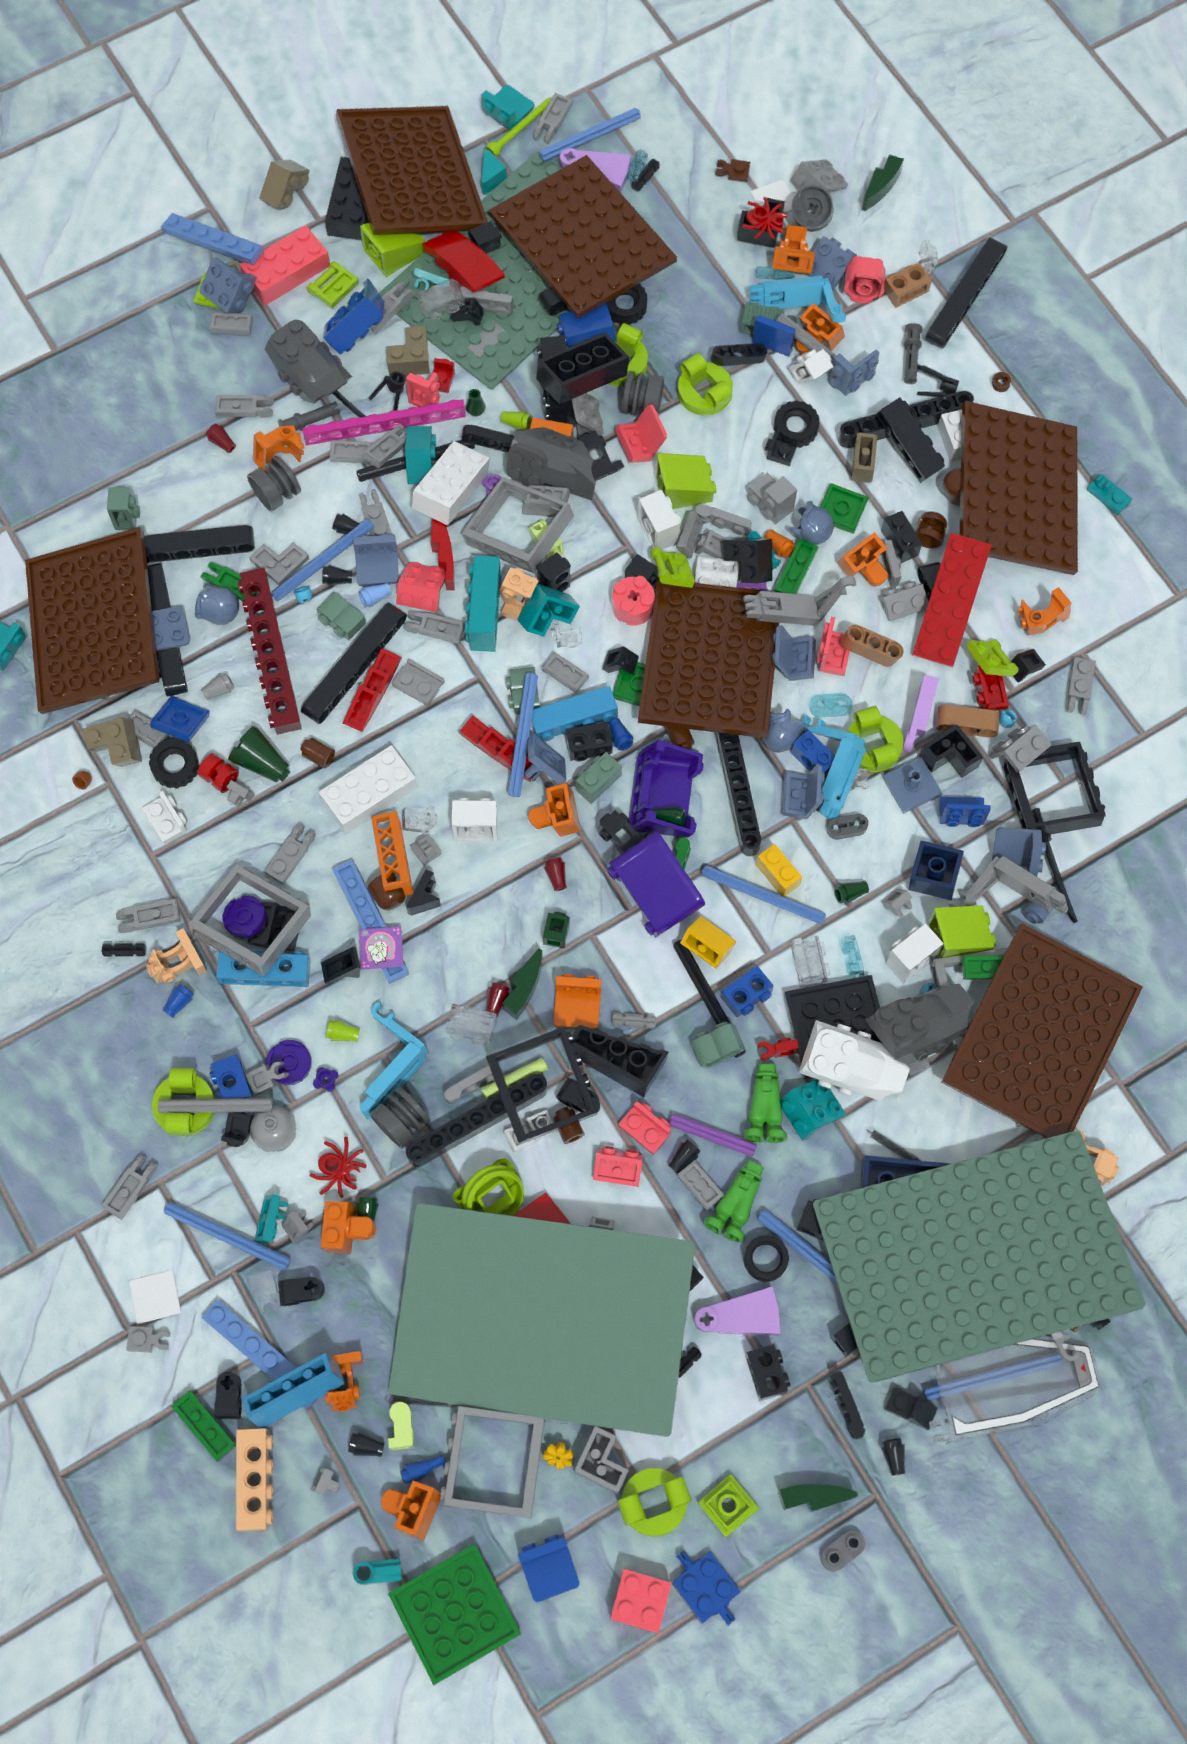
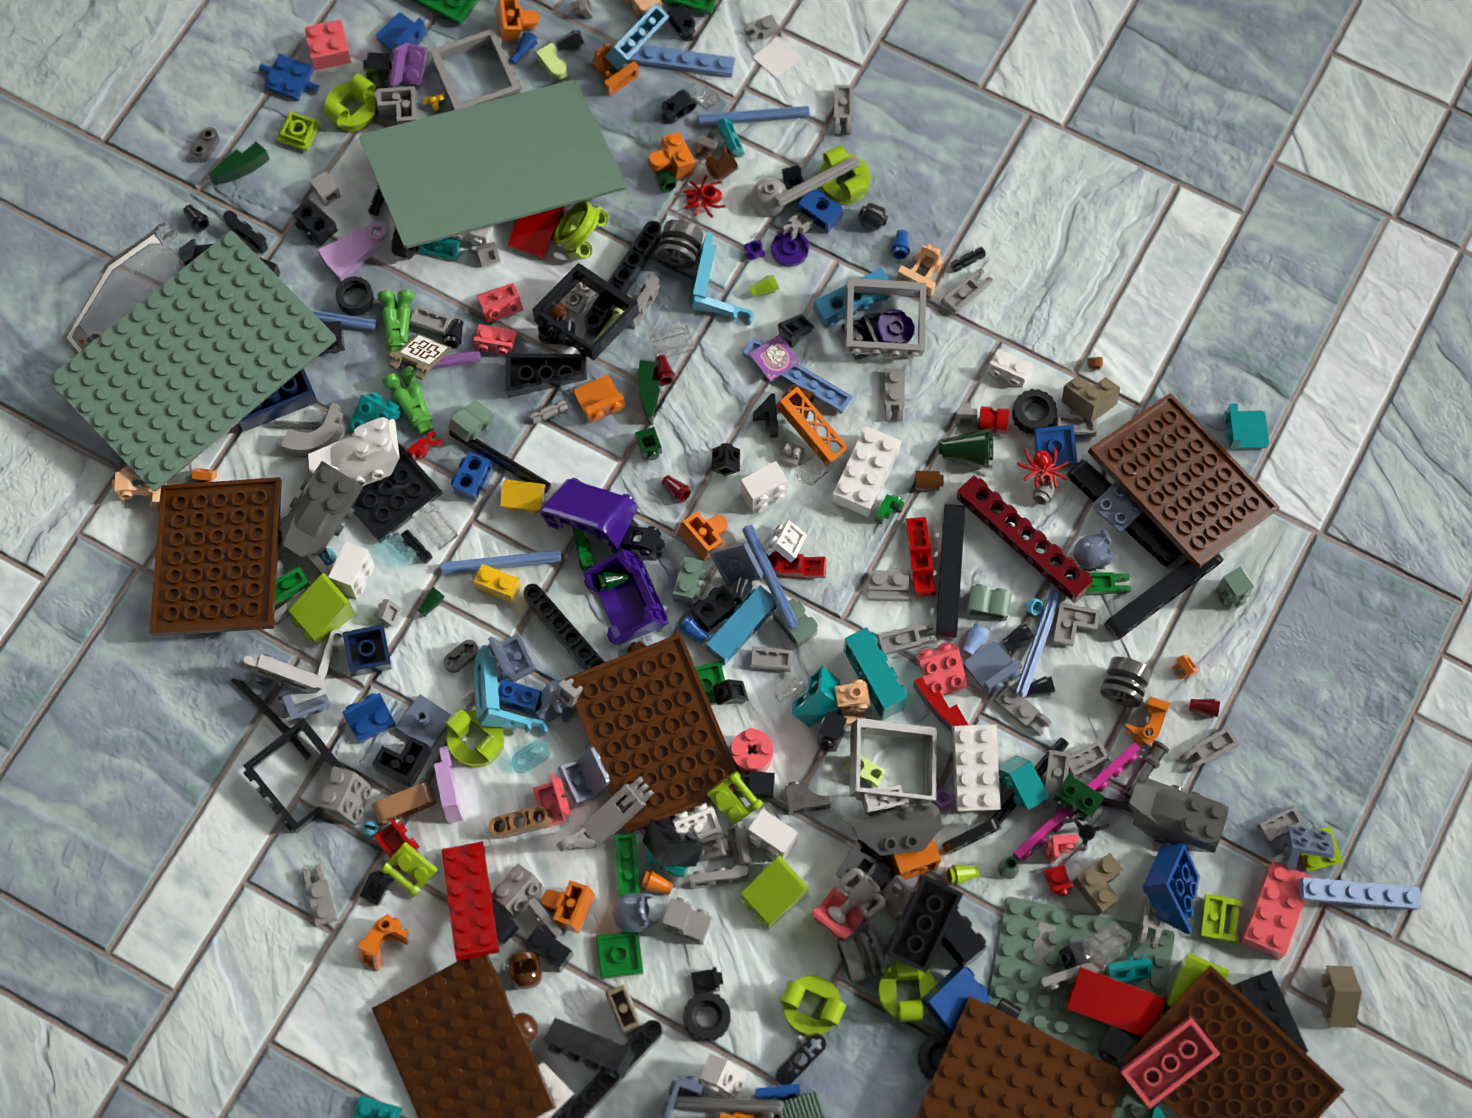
camera: 150 degrees right, 0 degrees up
none -> orange tile [192,468,217,483]
none -> light grey arch [281,402,344,458]
none -> light grey brick [310,171,341,206]
none -> black brick [363,52,394,89]
none -> medium lavender bracket [388,43,428,86]
none -> flag [389,334,452,380]
none -> black axle [400,530,433,564]
none -> light grey tile [555,679,583,708]
none -> reddish brown helmet [705,144,739,180]
none -> black brick [711,443,740,476]
none -> black cone [731,576,753,605]
none -> white bracket [766,520,807,562]
none -> flat silver arch [785,781,831,815]
none -> light grey piece [828,868,886,925]
none -> black head [858,203,888,231]
none -> green bracket [875,494,905,524]
none -> red animal [1017,448,1069,488]
none -> dark green brick [1052,774,1105,822]
none -> coral brick [1121,1016,1220,1109]
none -> orange tile [1172,655,1200,679]

